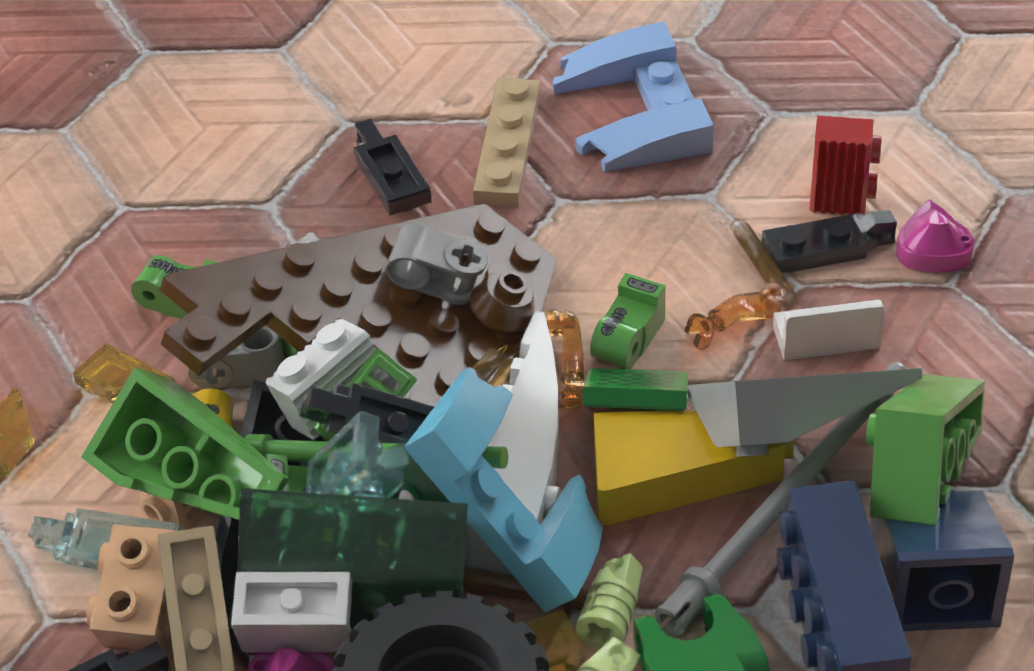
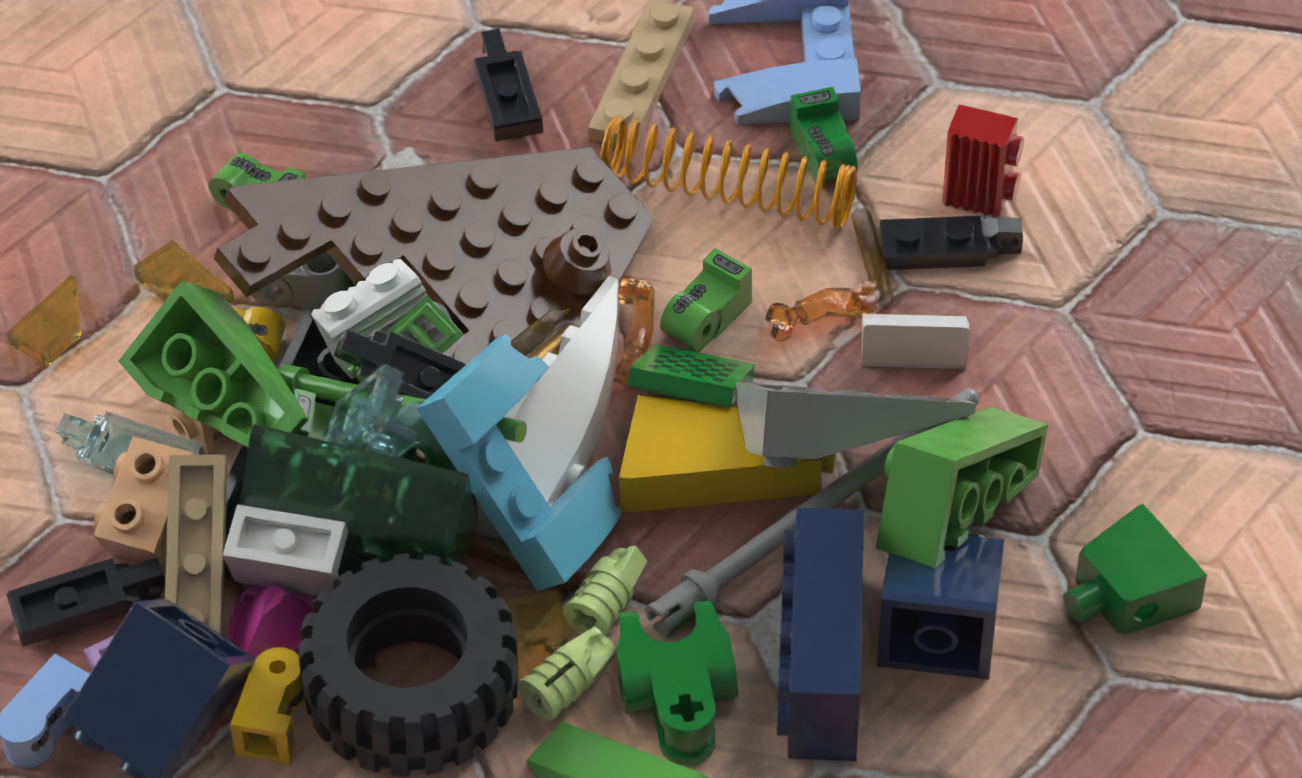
camera: 10 degrees right, 5 degrees up
light grey piece [386,223,488,305] -> none
dark pink piece [896,199,975,273] -> none
none -> light orange piece [600,115,857,230]
none -> green leg [789,87,858,183]

